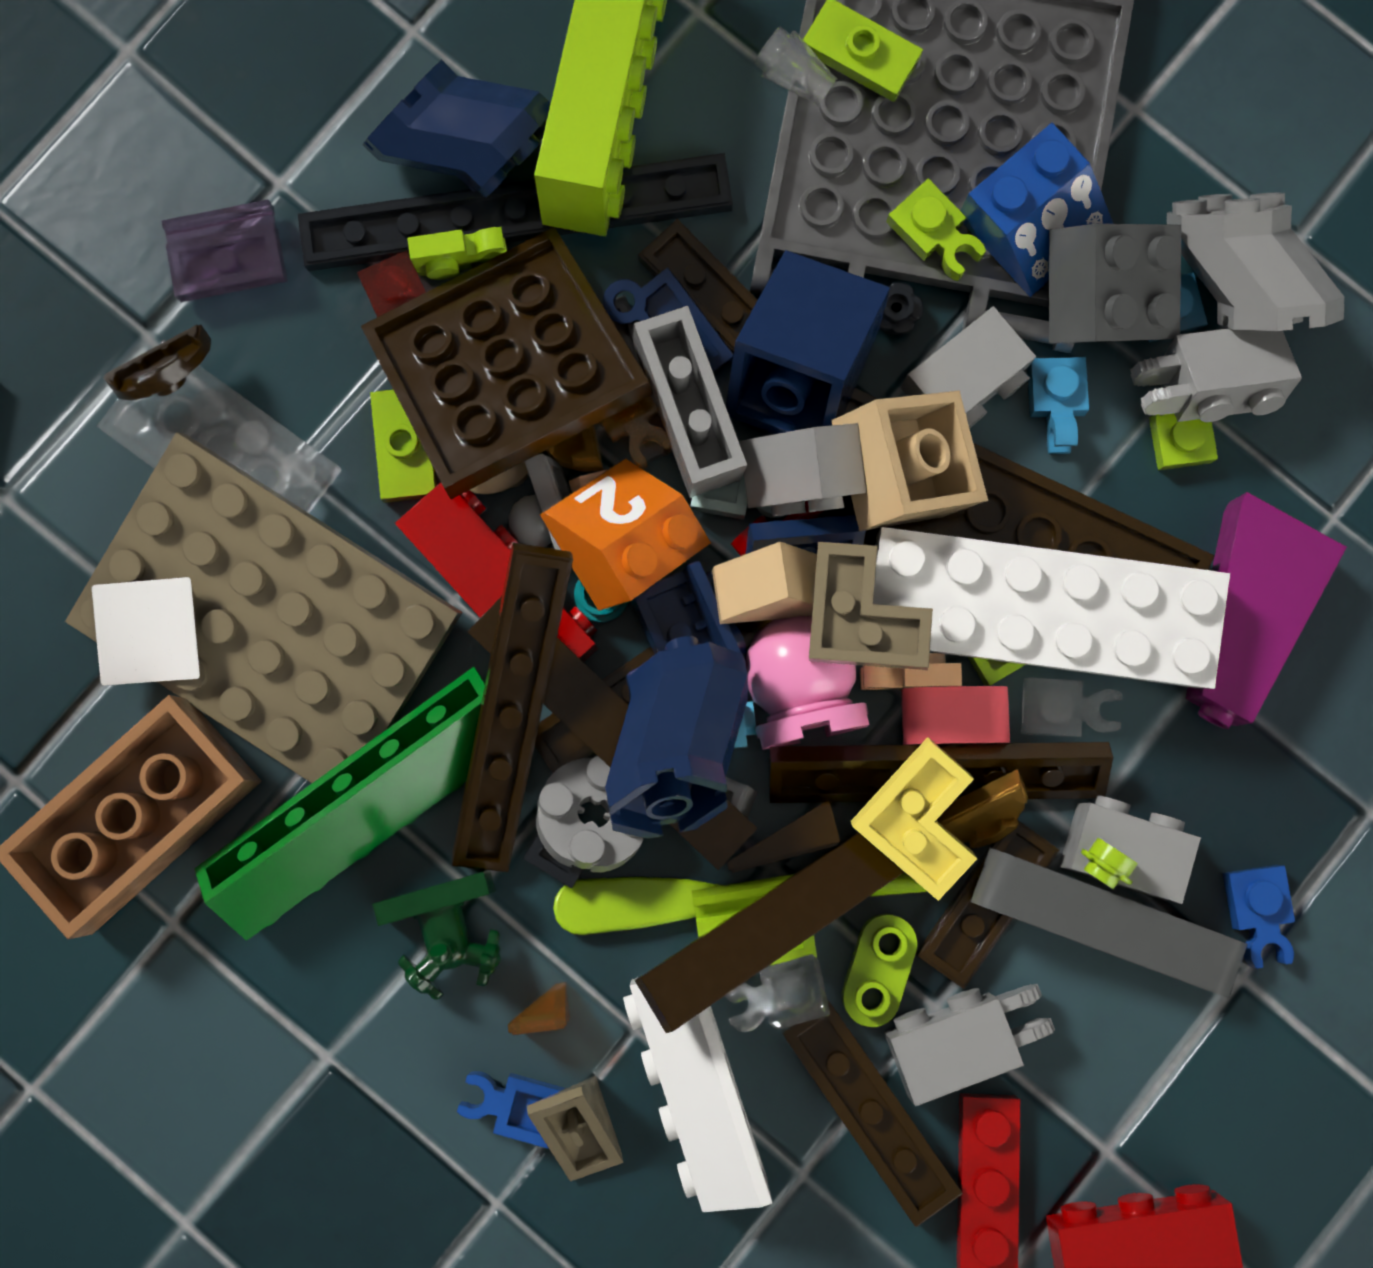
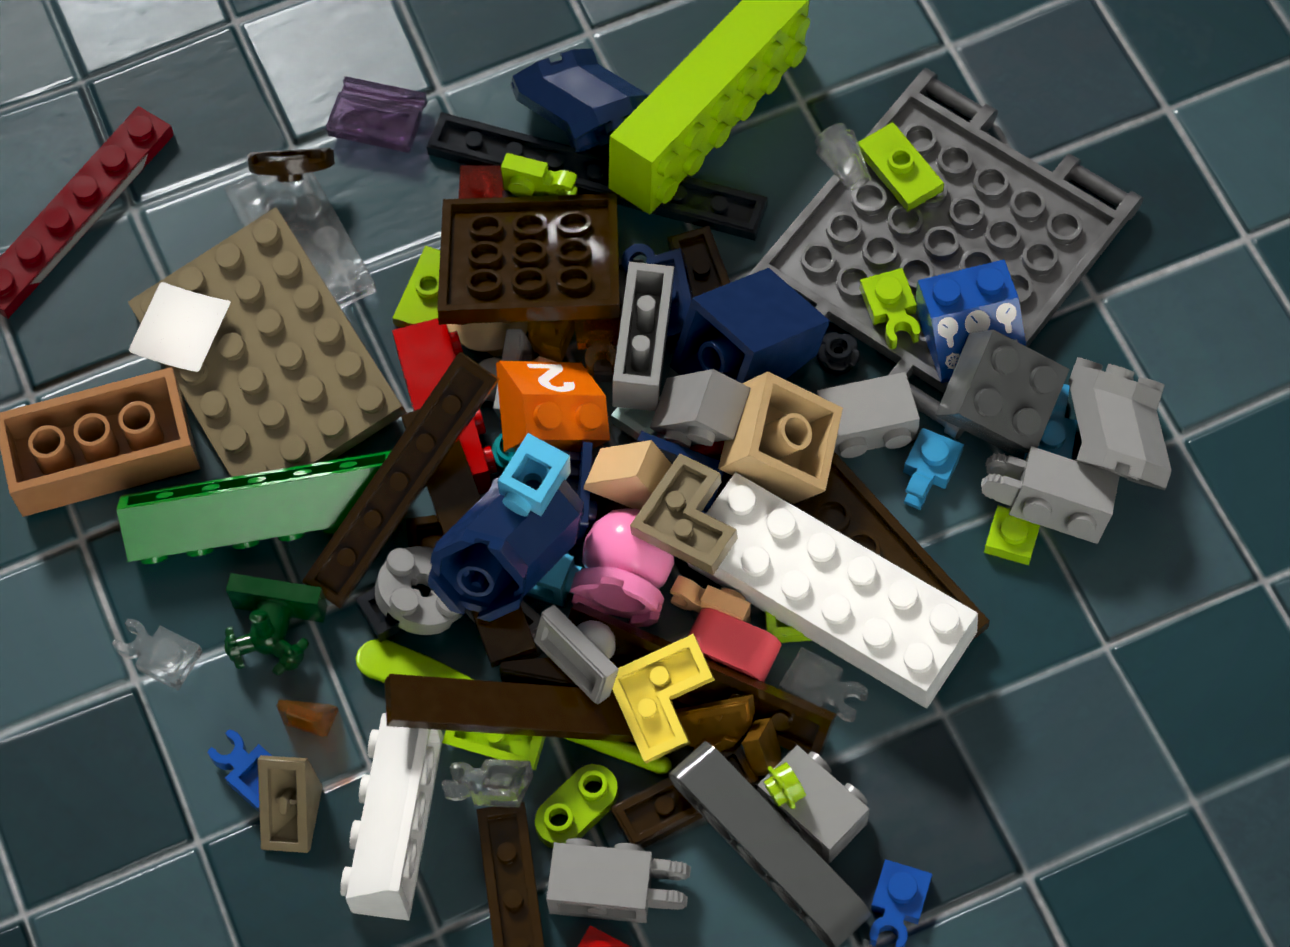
camera: 30 degrees right, 20 degrees down
magenta slope [1185,492,1347,729] -> none
none -> clear plate [112,619,203,691]
none -> medium azure brick [498,433,571,516]
none -> light grey tile [534,605,619,705]
none -> pearl gold tile [742,718,781,776]

